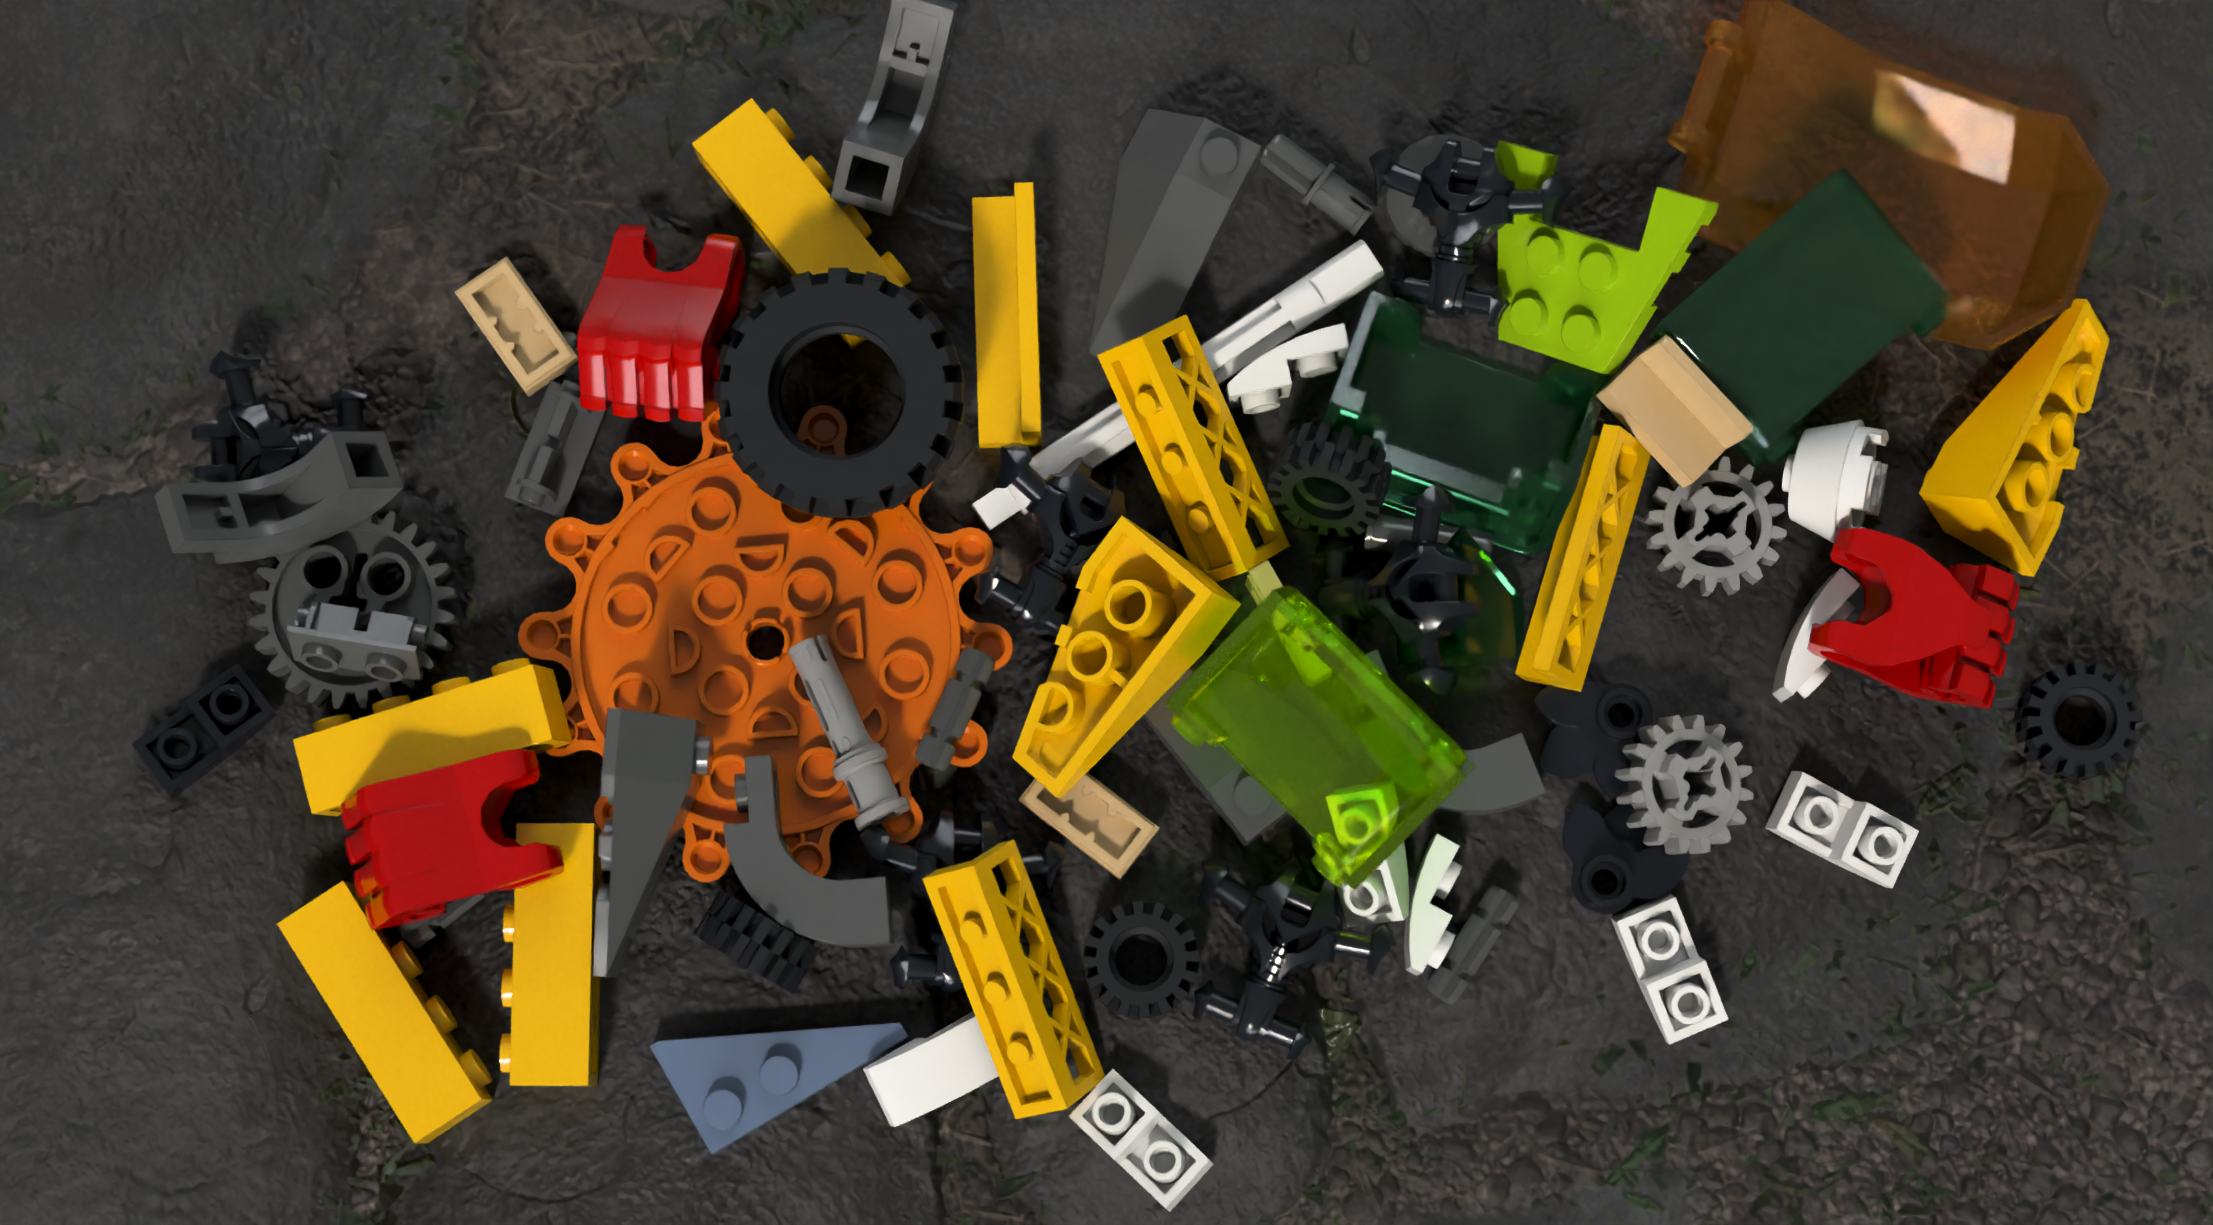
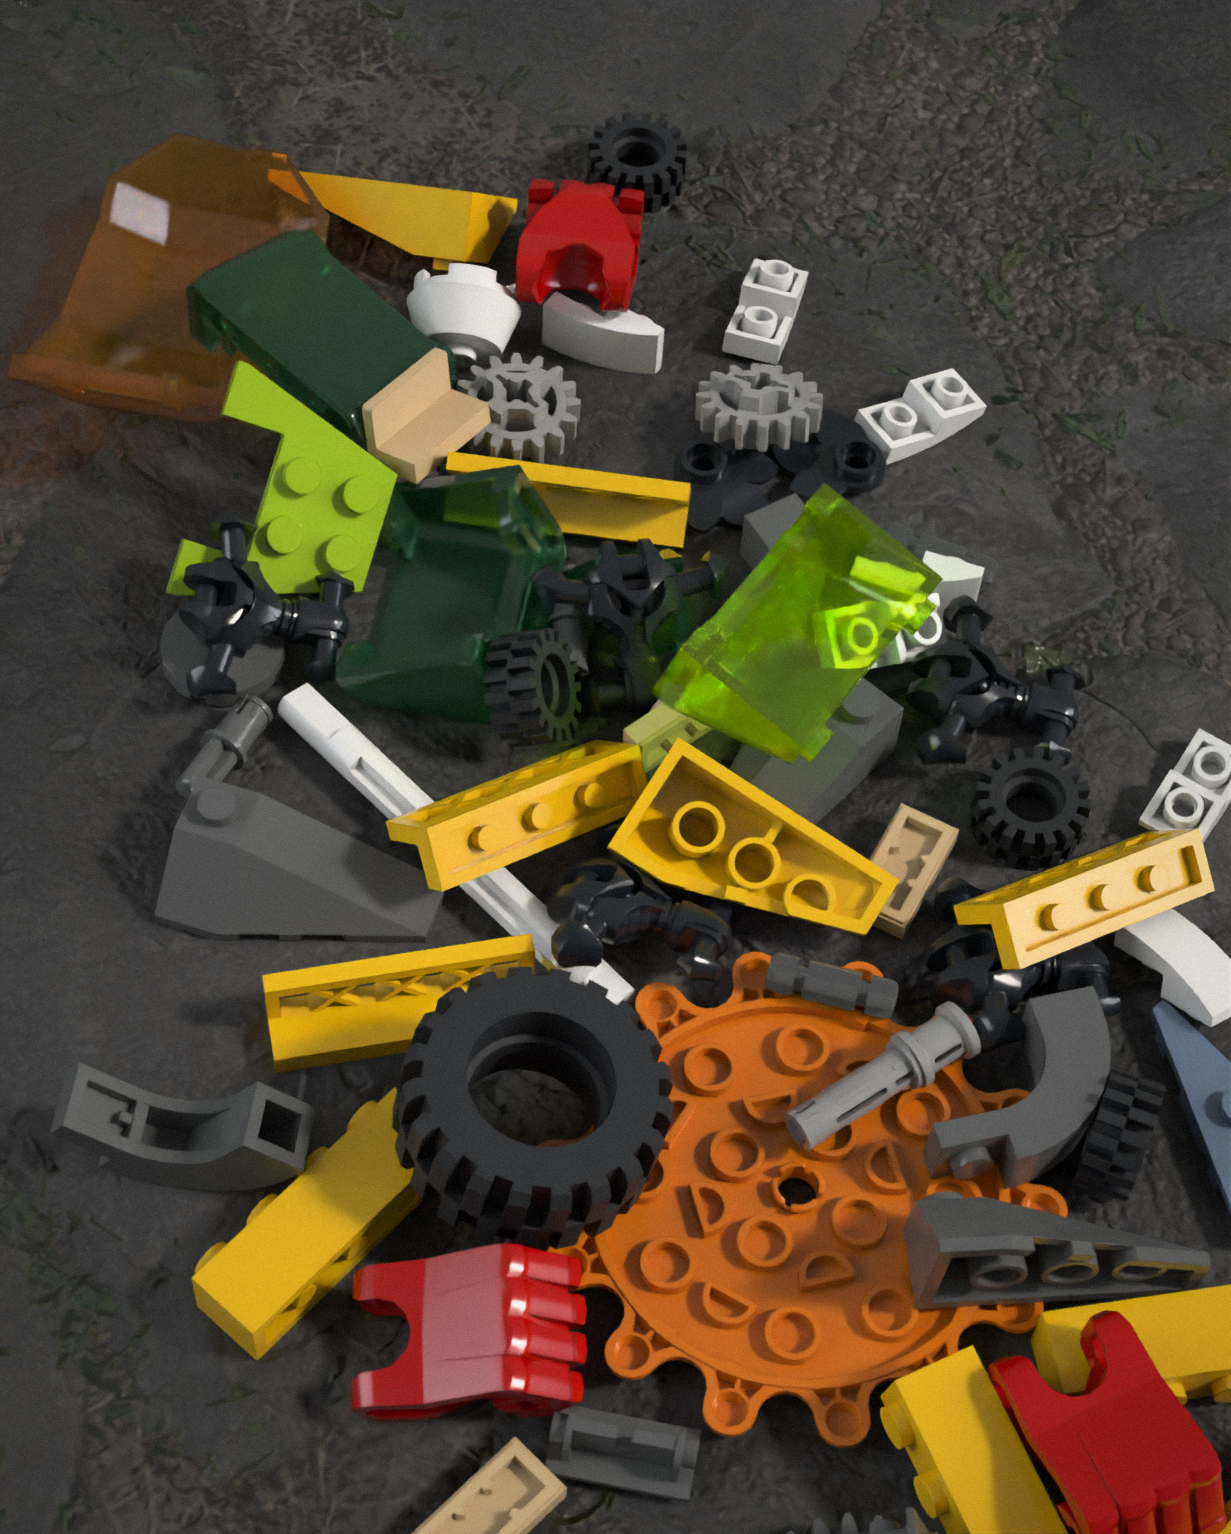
camera: 105 degrees left, 25 degrees down
white slope [1225,323,1349,414] -> none

